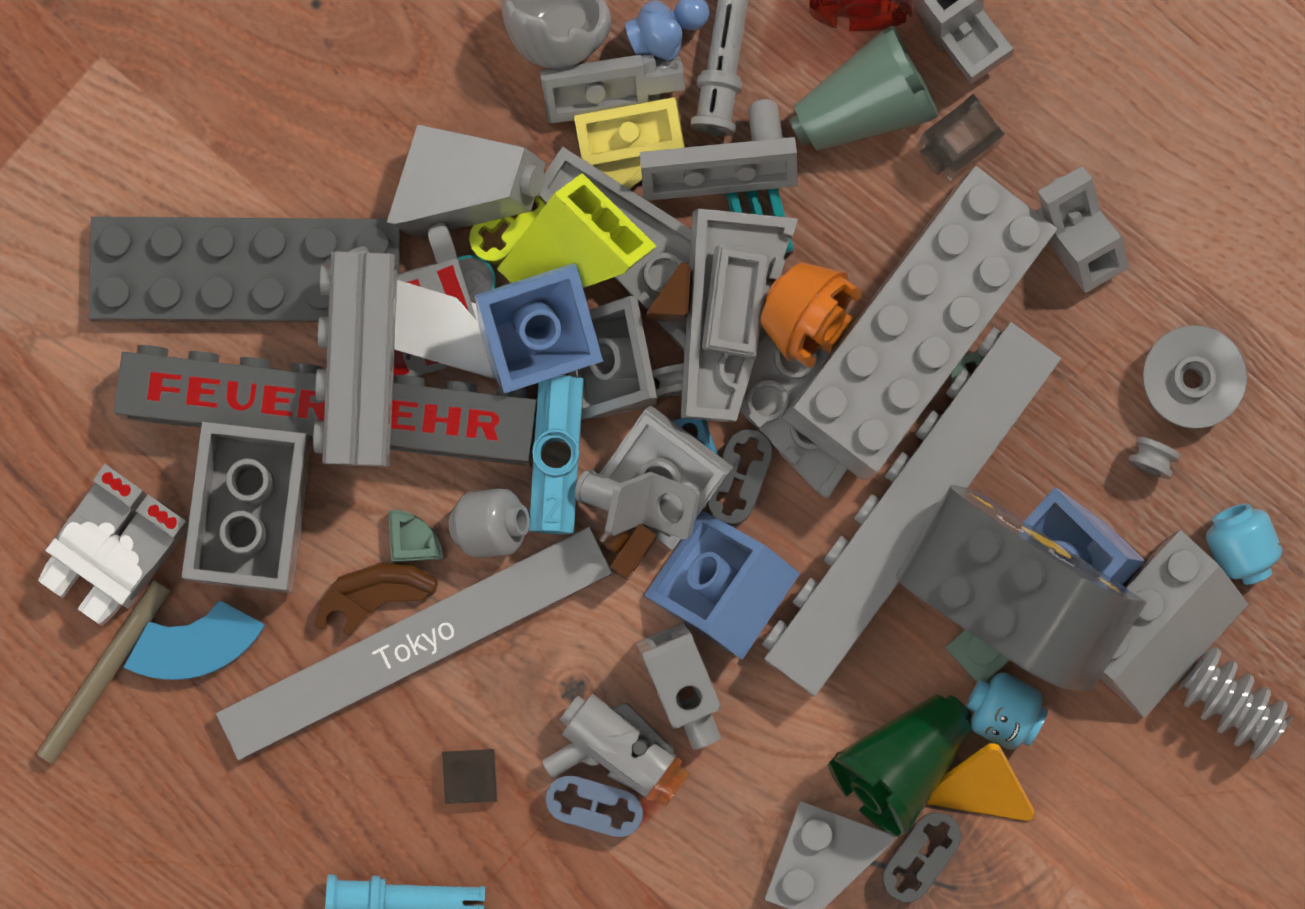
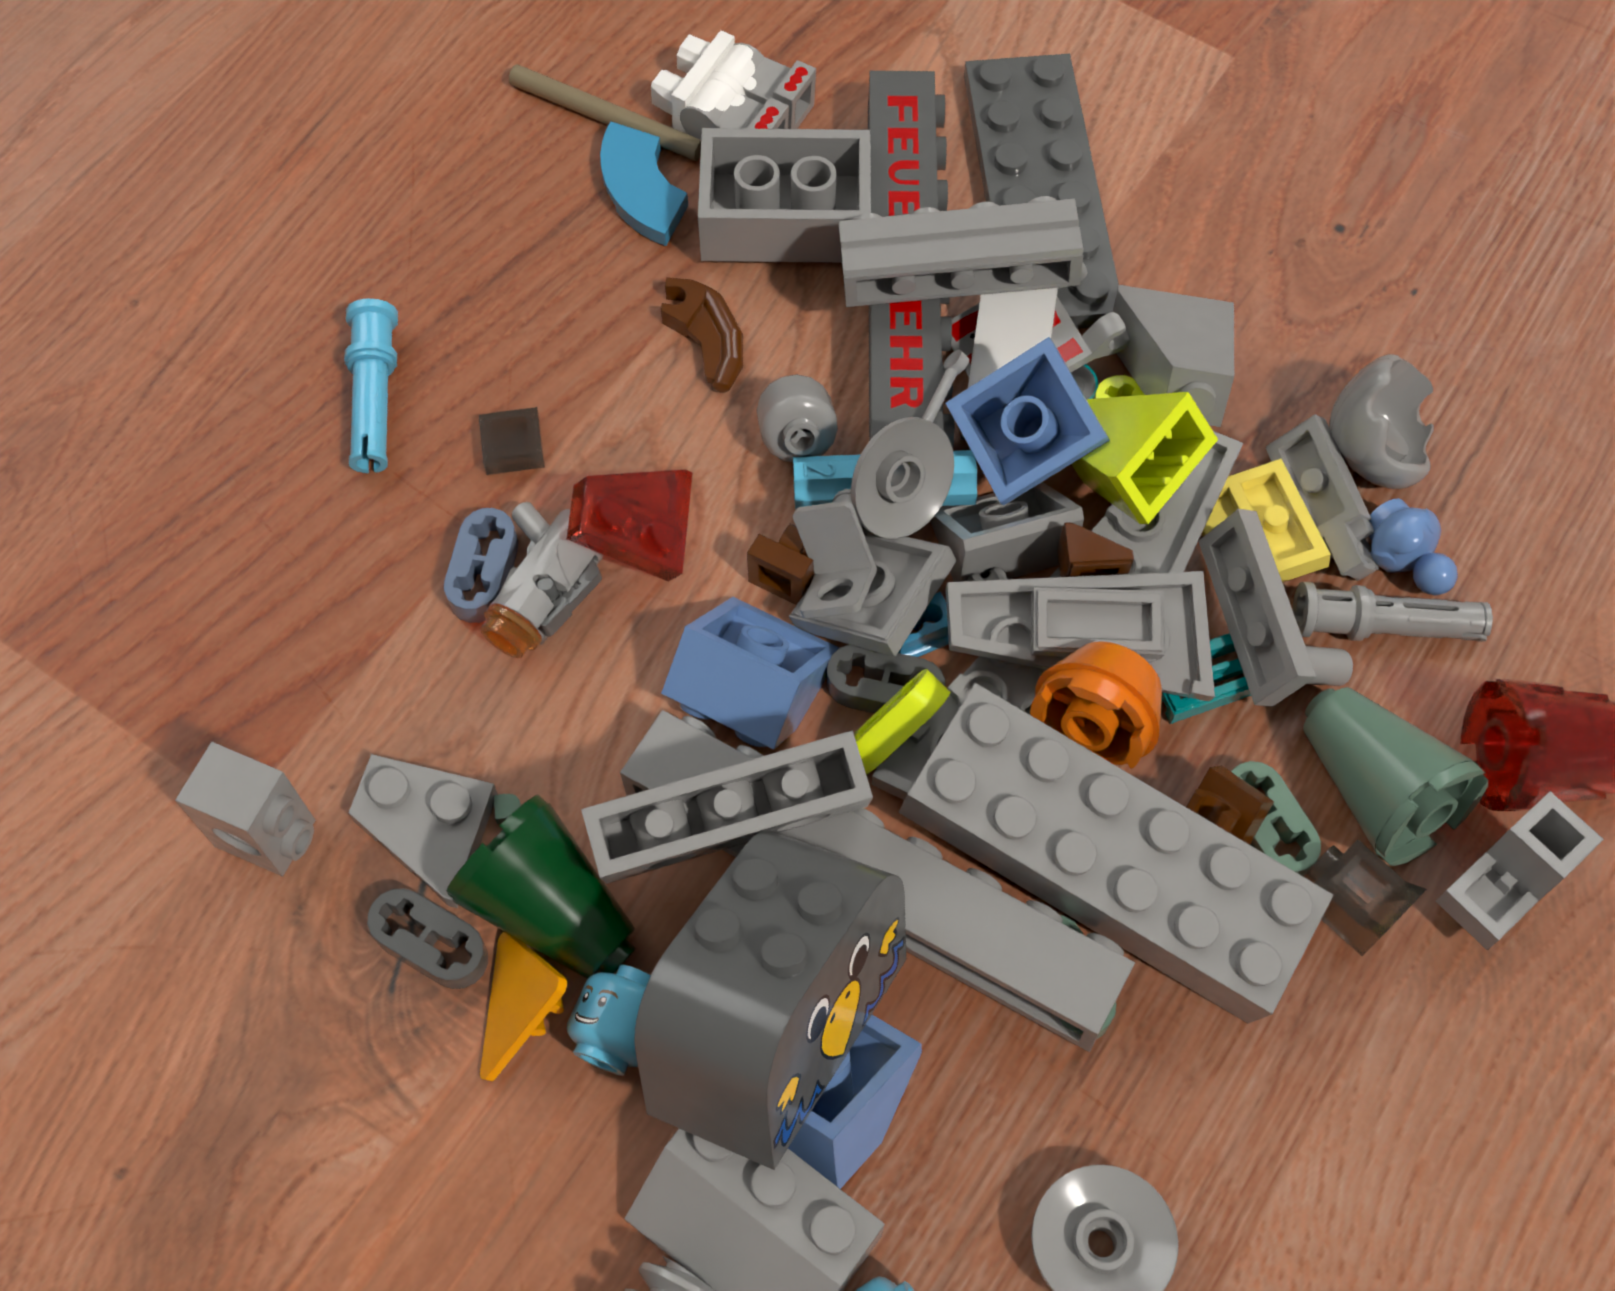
camera: 85 degrees right, 20 degrees down
light grey tile [215,527,613,761] -> none
sand green tile [389,510,444,563] -> none
light grey torso [635,622,722,750] -> none
light grey brick [1036,166,1129,293] -> none
light grey bush [1128,437,1181,479] -> none
none -> sand green piece [494,794,521,824]
none -> clear red wing [566,469,693,582]
none -> light grey brick [581,730,873,884]
none -> light grey dish [851,417,954,539]
none -> neon yellow beam [854,668,951,775]
none -> light grey hinge [922,350,969,422]
none -> reddish brown tile [1186,765,1274,845]
none -> sand green beam [1231,761,1321,877]

